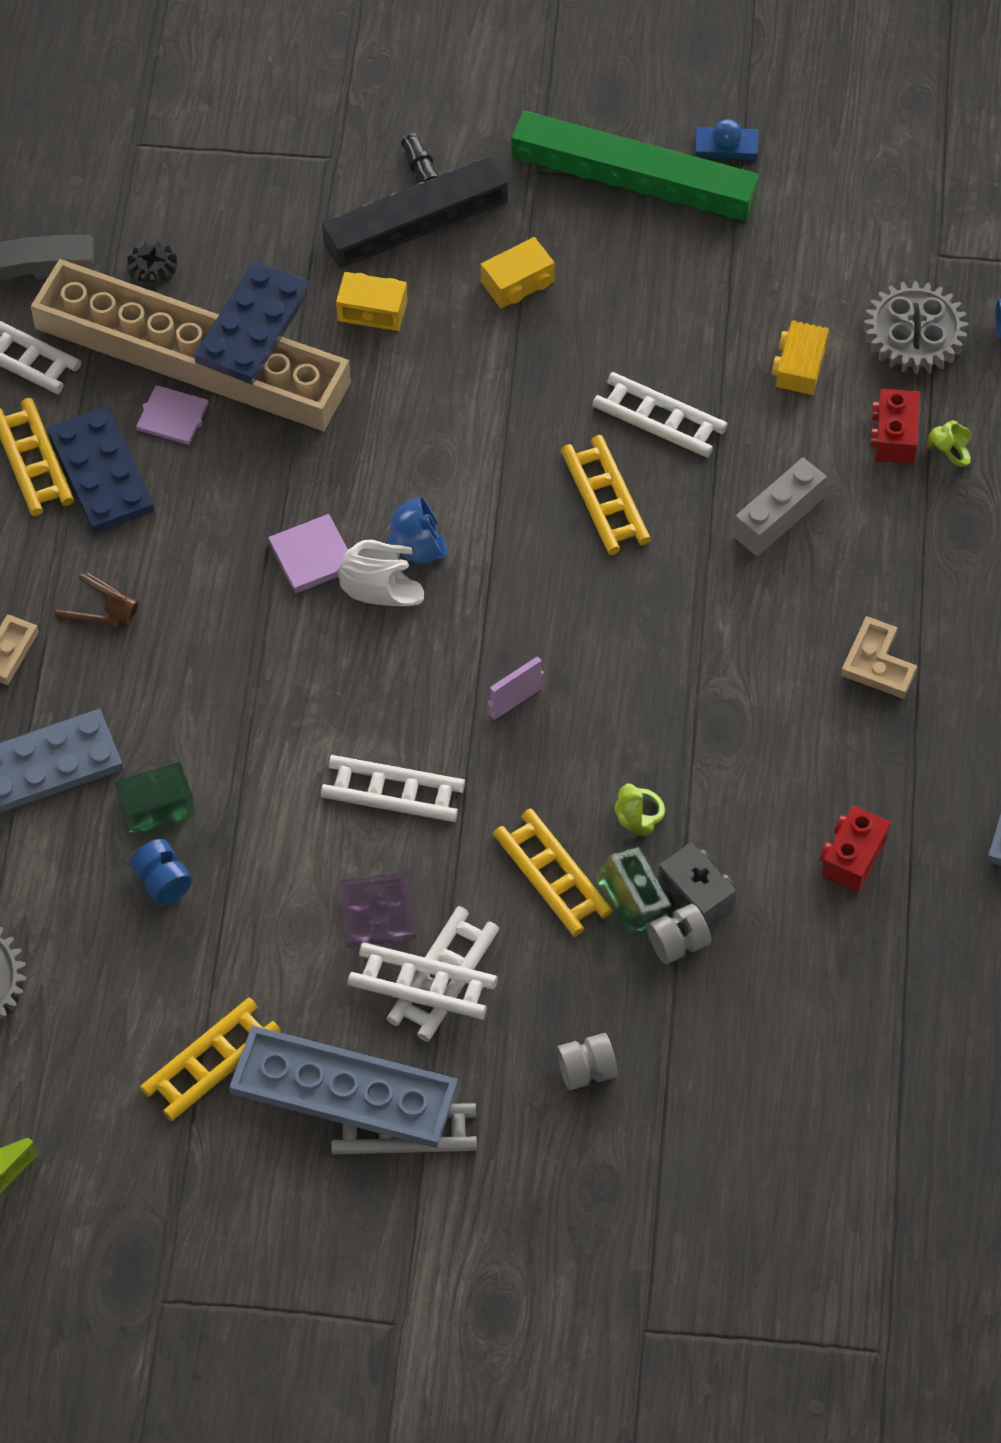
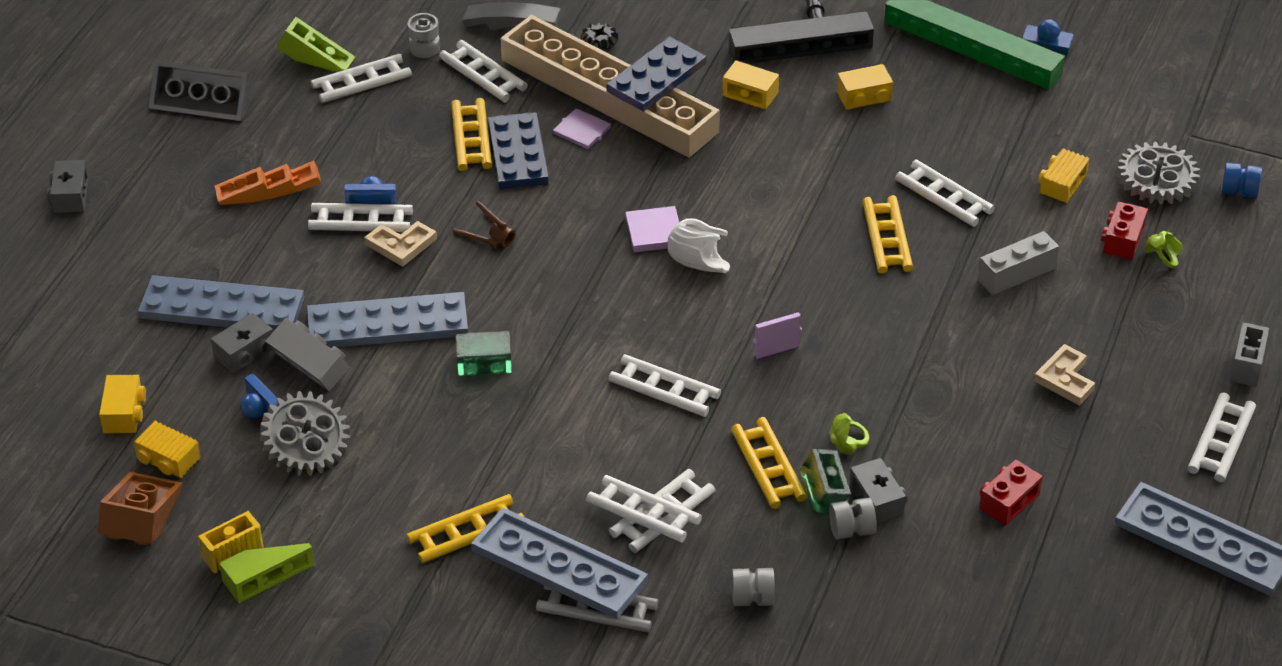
camera: 15 degrees right, 15 degrees down
blue wheel [129,839,193,906] -> none
clear purple plate [339,871,417,948] -> none
blue cylinder [387,496,447,564] -> none

